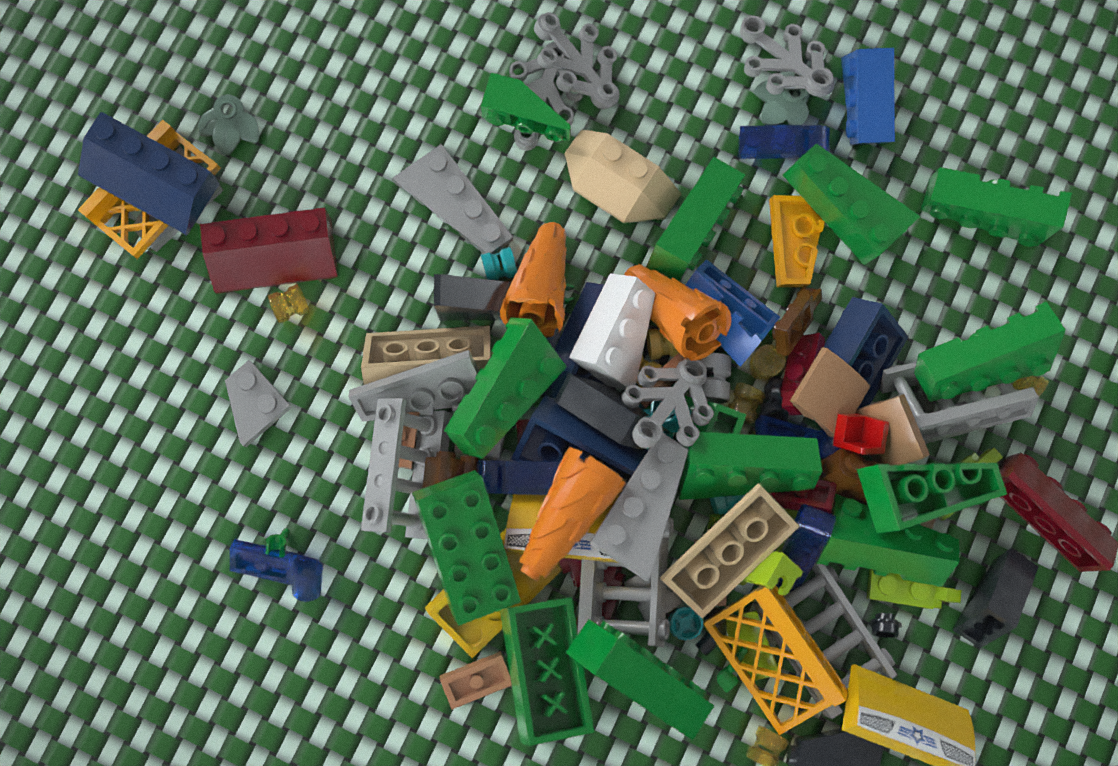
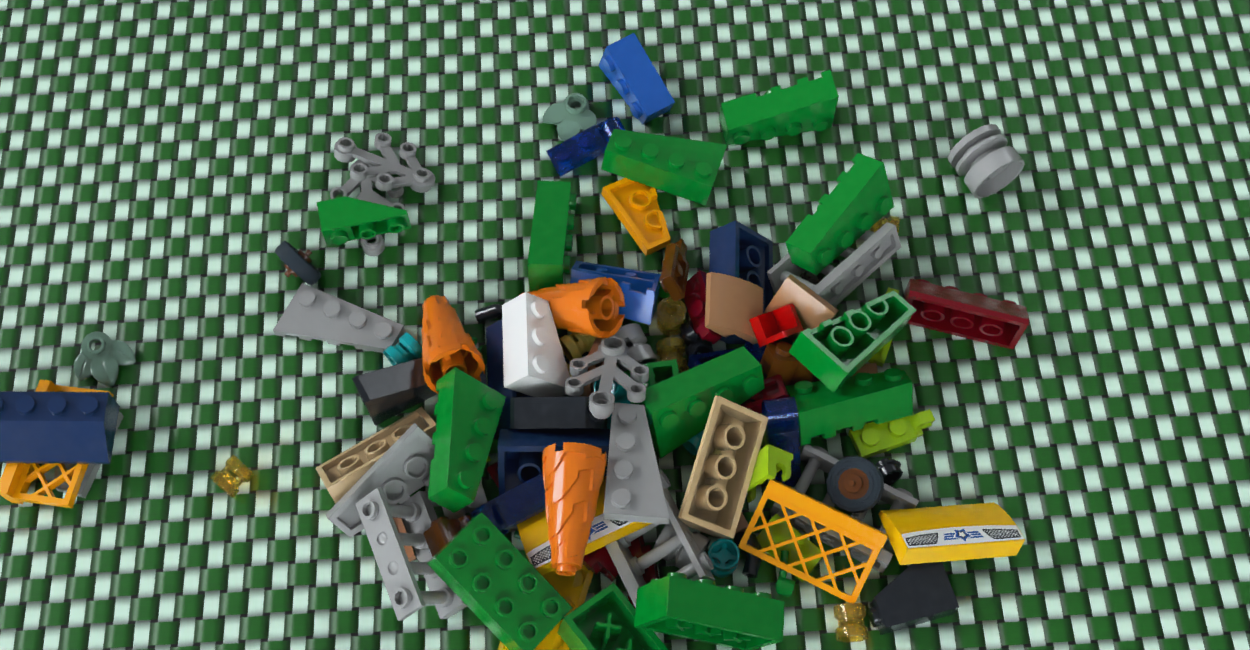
camera: 25 degrees left, 15 degrees down
dark red slope [200,207,338,294] -> none
light grey wing [225,360,292,447] -> none
tan wedge [565,129,681,223] -> none
light grey plant [740,16,835,97] -> none
black slope [953,548,1039,648] -> none
none -> black wheel [275,241,322,286]
none -> black arm [475,303,503,323]
none -> black wheel [827,456,884,513]

